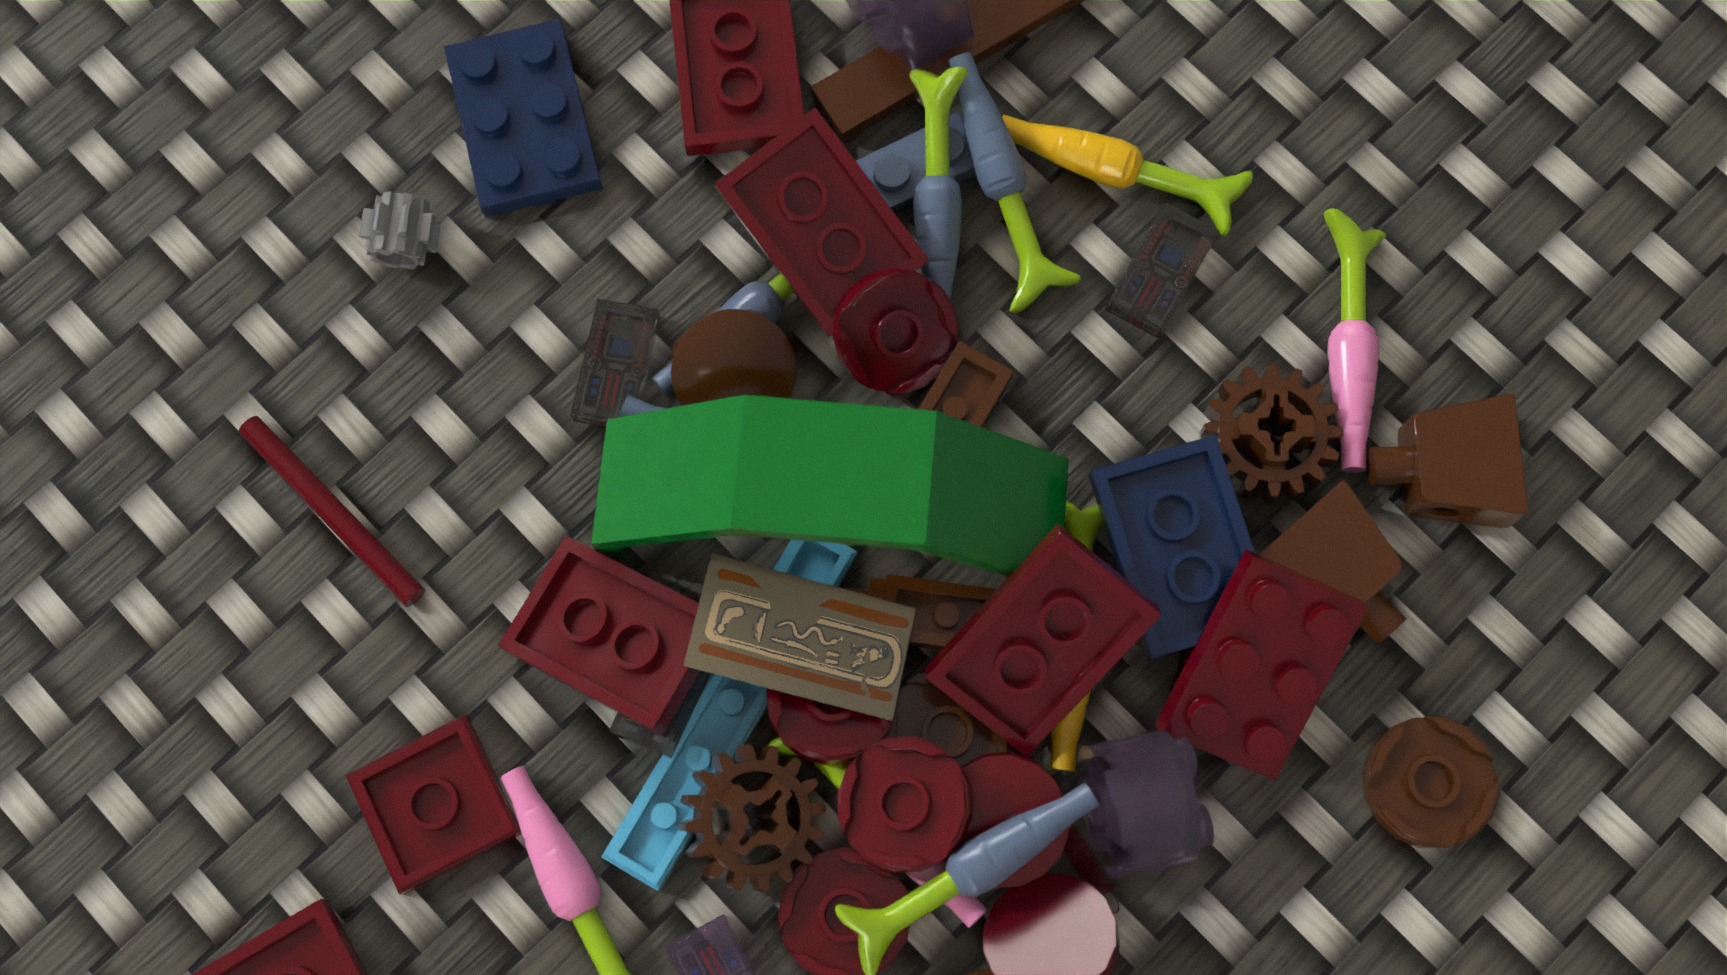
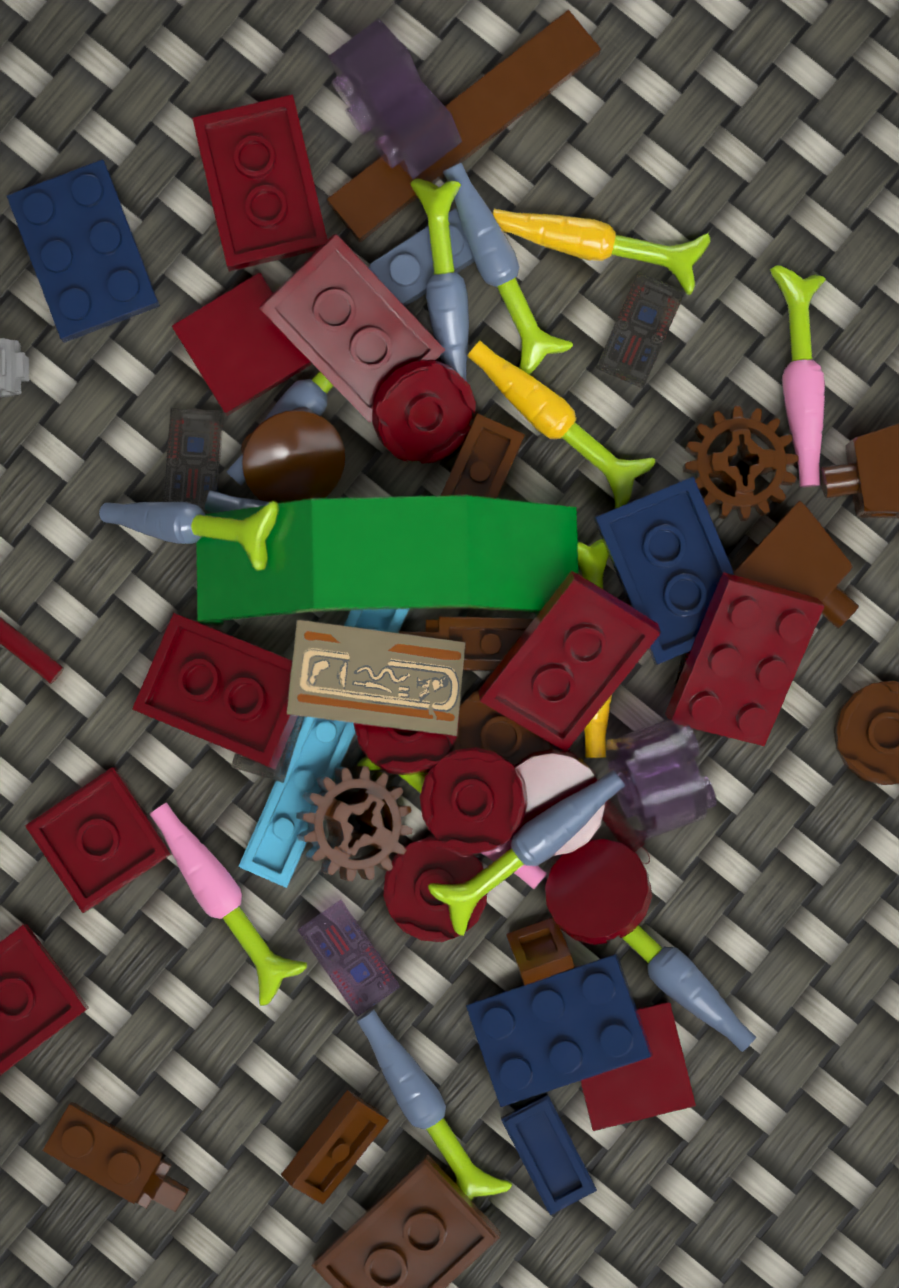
camera: 10 degrees left, 10 degrees up
none -> piece [99,502,279,570]
none -> dark red tile [171,272,312,416]
none -> yellow piece [467,341,656,509]

